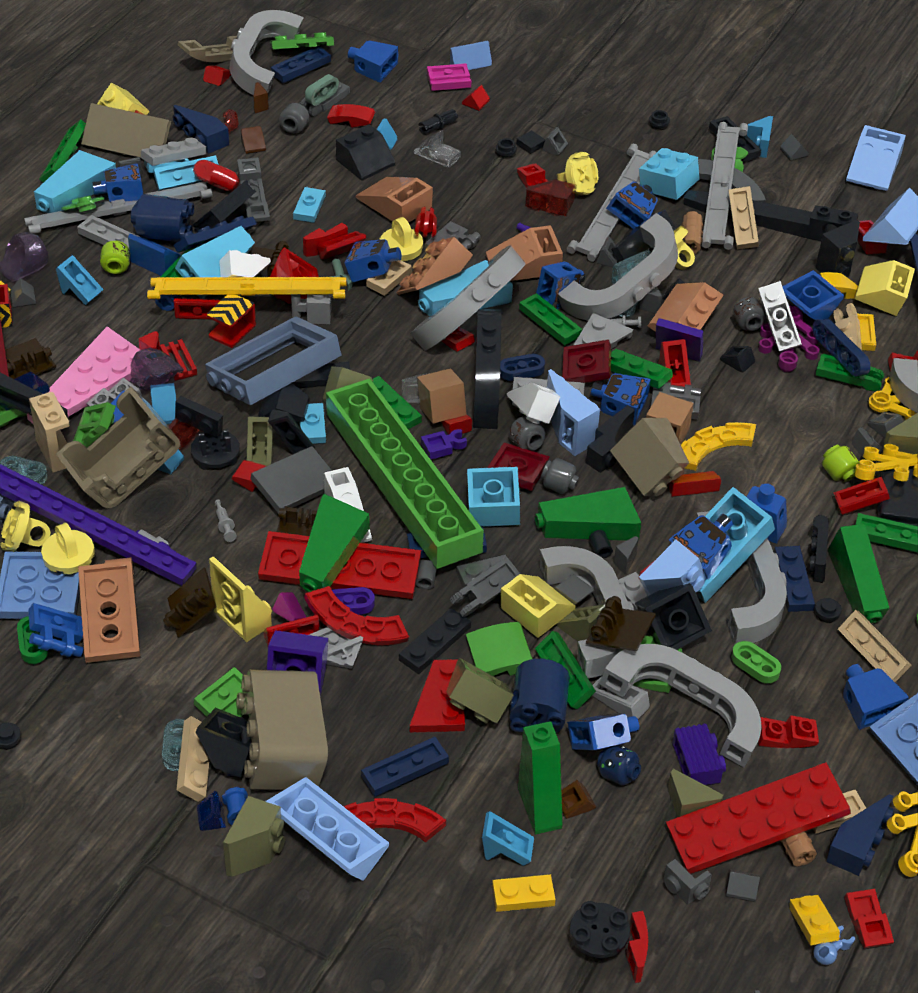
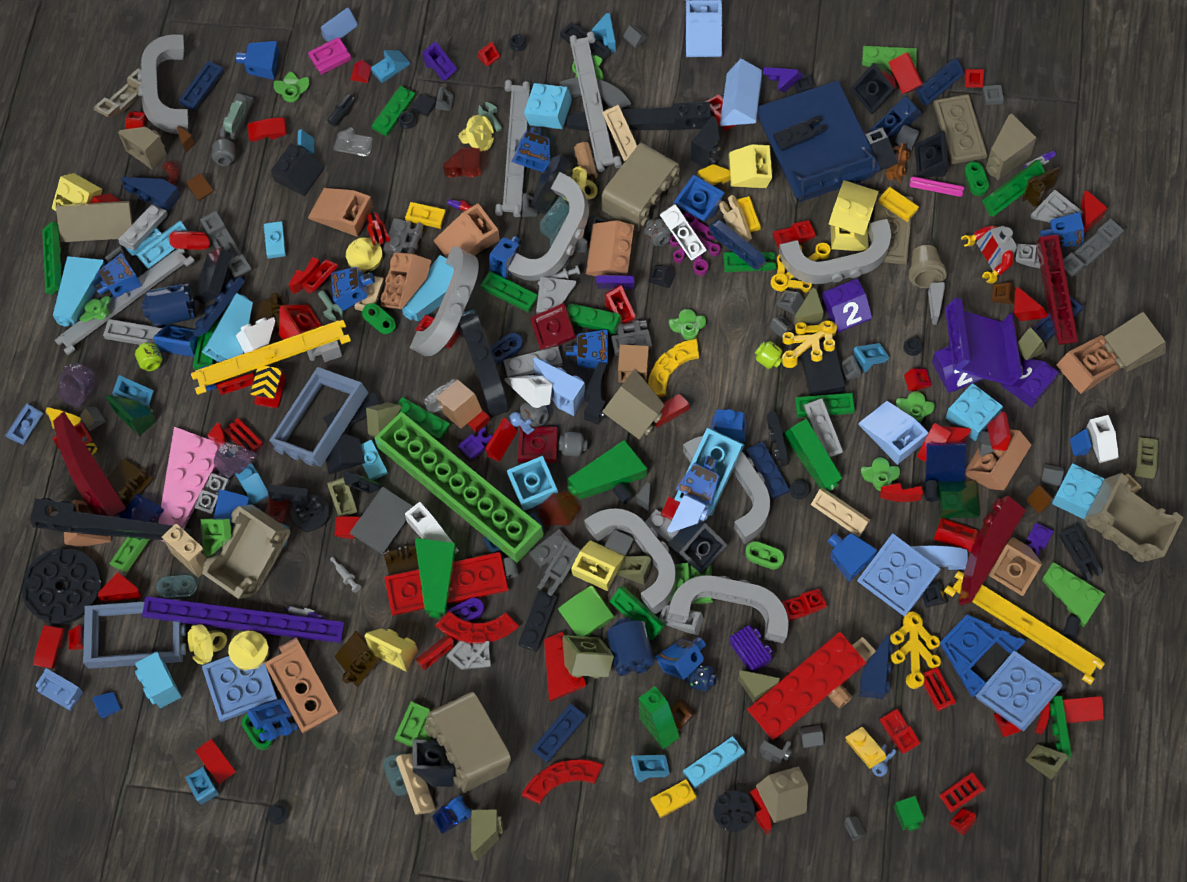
camera: 15 degrees left, 20 degrees up
light blue slope [266,777,389,881] -> none
dark purple slope [267,630,329,697] -> none
bright green wing [270,32,334,49] -> none
magenta slope [272,592,306,622] -> none
red slope [517,163,556,199] -> none
dark brown hinge [586,596,656,651] -> none
red tile [834,477,890,514] -> none
none -> dark green slope [106,395,156,437]
none -> dark tan slope [118,127,167,170]
none -> bright green plate [274,72,309,102]
none -> green plate [362,303,395,335]
none -> dark azure slope [371,50,410,83]
none -> green plate [372,86,416,137]
none -> yellow plate [405,202,446,229]
none -> dark purple slope [422,41,457,81]
none -> red slope [478,42,501,67]
none -> sand green bar [478,102,502,132]
none -> red slope [485,418,517,462]
none -> medium blue arm [509,412,534,434]
none -> clear red slope [537,492,580,526]
none -> dark tan windscreen [602,143,680,232]
none -> bright green plate [669,309,706,340]
none -> medium azure plate [683,736,745,789]
none -> dark tan slope [756,766,808,823]
none -> light grey plate [804,399,843,457]

